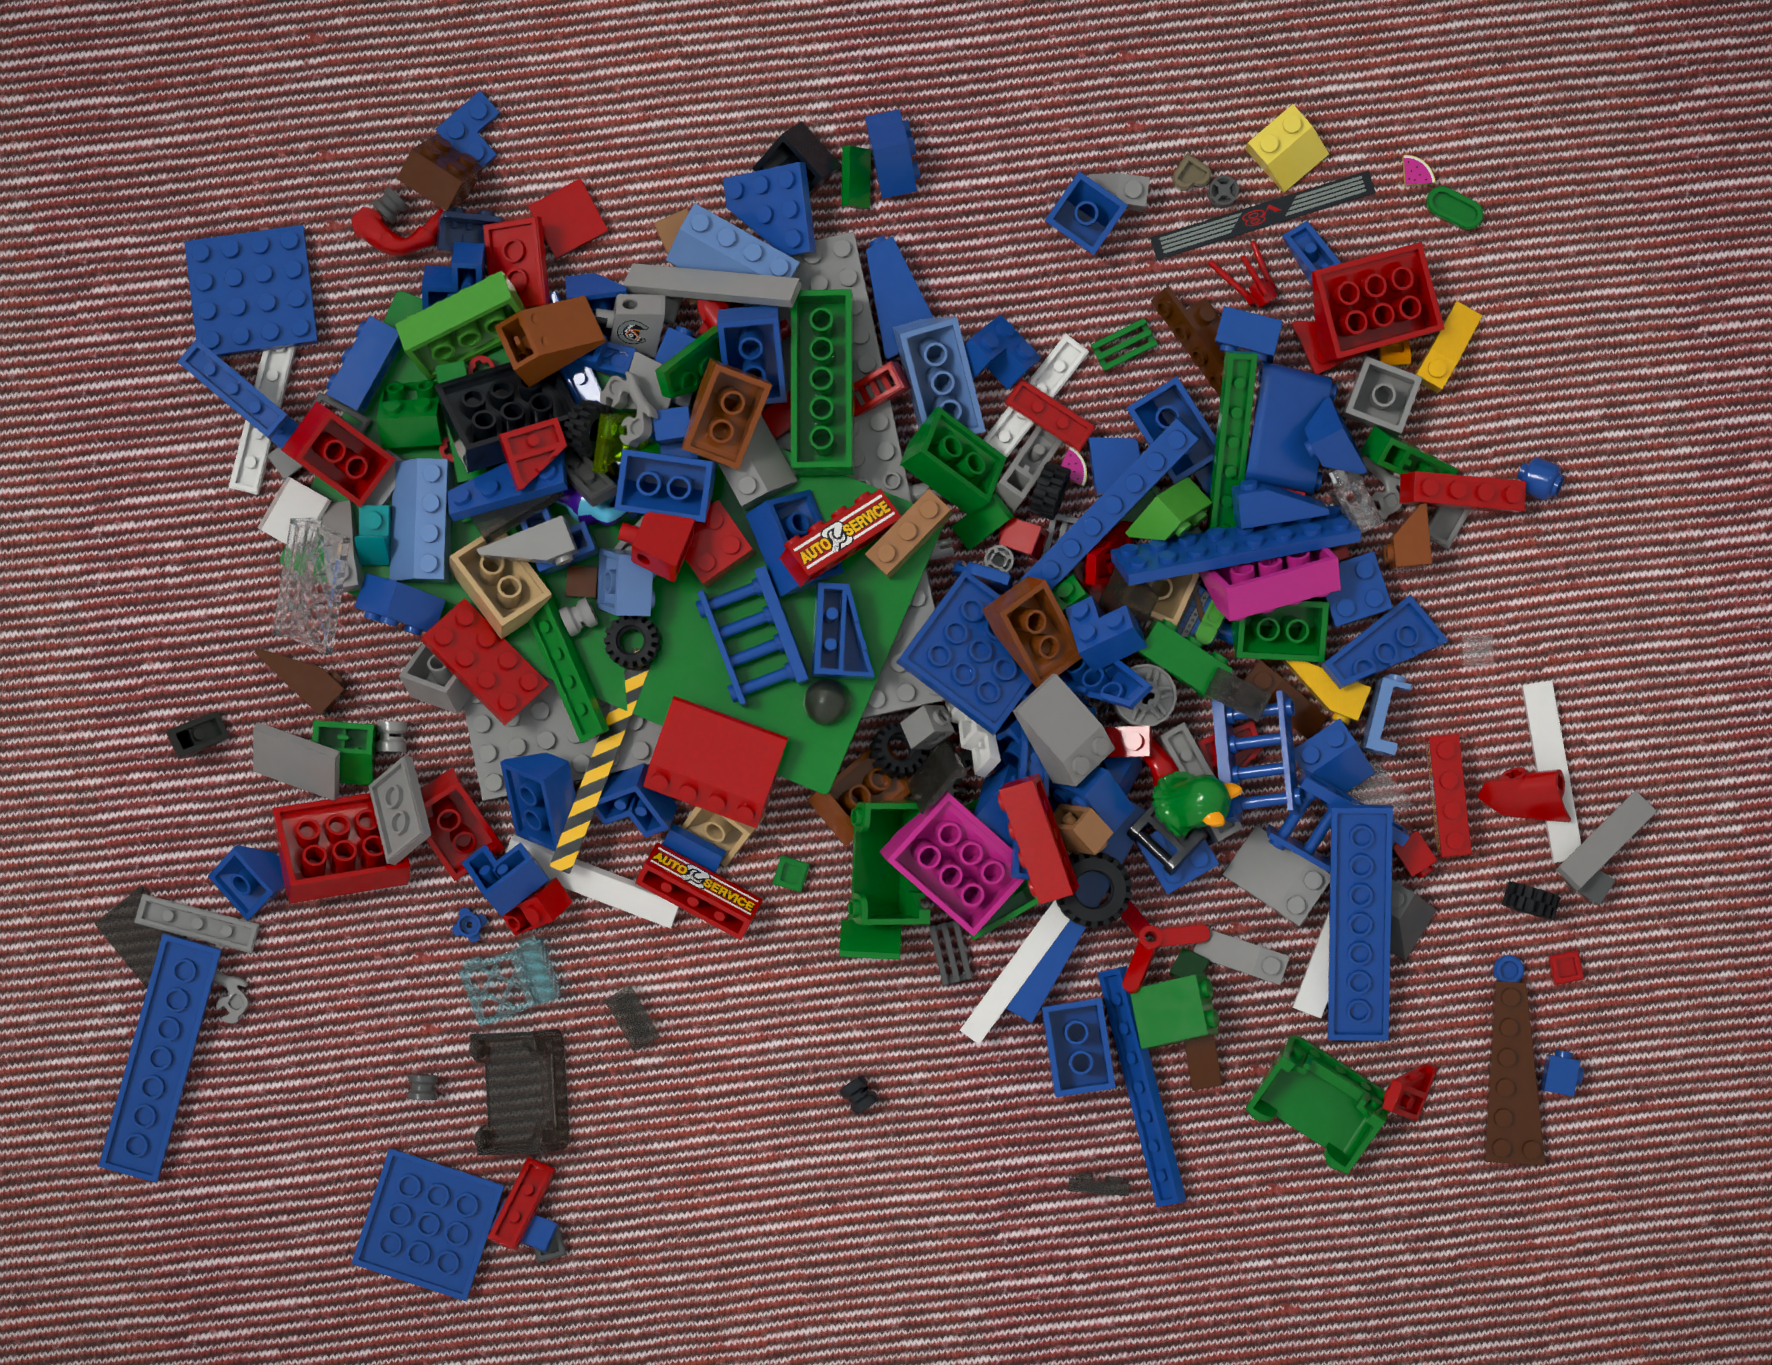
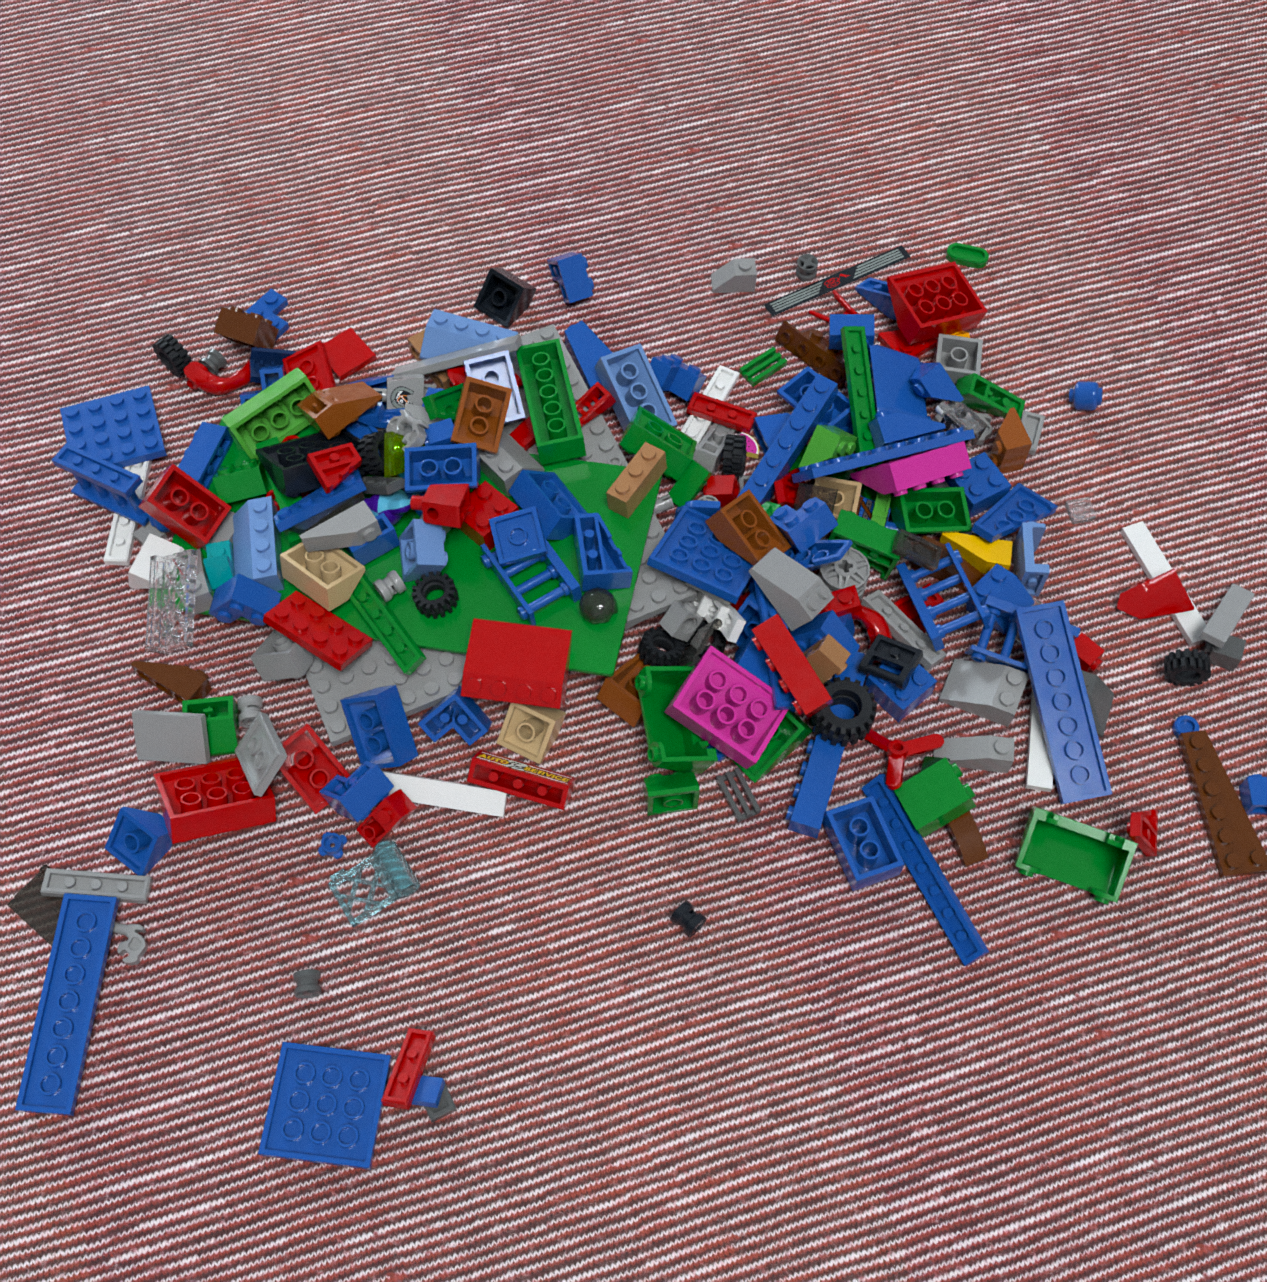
camera: 10 degrees left, 25 degrees down
pearl dark grey slope [166,711,230,759] -> none
clear smoke windscreen [469,1029,570,1156] -> none
sticker [550,648,653,874] -> none
reddish brown tile [565,566,598,599] -> none
clear smoke plate [605,985,661,1052] -> none
blue tile [662,823,726,873] -> none
blue plate [723,162,816,257] -> none
green tile [772,855,810,893] -> none
red brick [779,488,901,587] -> none
green tile [841,146,871,210] -> none
white sticker [960,900,1070,1044] -> none
blue slope [1045,171,1128,256] -> none
clear smoke plate [1067,1172,1130,1196] -> none
green hair [1152,771,1242,837] -> none
dark tan tile [1172,153,1211,191] -> none
light yellow slope [1245,104,1329,193] -> none
red brick [1399,471,1526,513] -> none
dark pink tile [1402,155,1435,186] -> none
yellow slope [1415,301,1483,393] -> none
red brick [1424,734,1472,857] -> none
red tile [1547,950,1584,985] -> none
none -> black tyre [152,334,193,377]
none -> blue plate [489,506,548,567]

